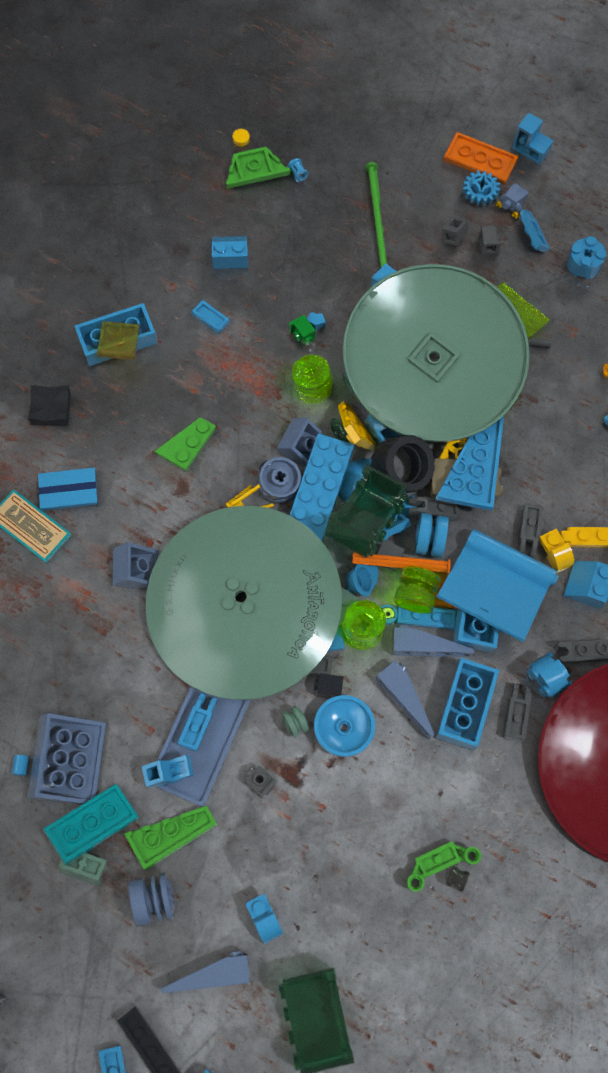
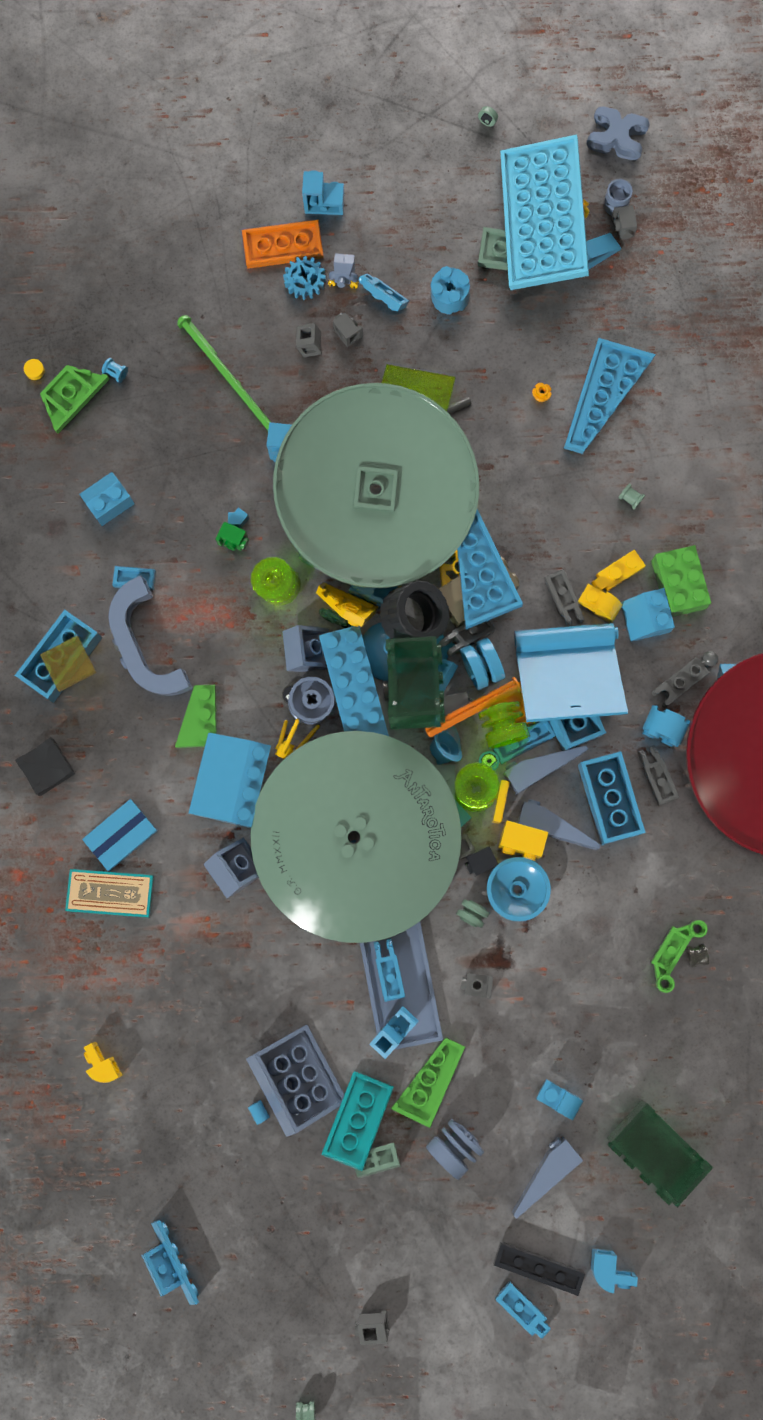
camera: 25 degrees left, 10 degrees up
none -> sand blue arch [109,575,193,696]
none -> dark azure slope [188,733,271,828]
none -> yellow tile [492,780,509,824]
none -> yellow brick [498,821,548,861]

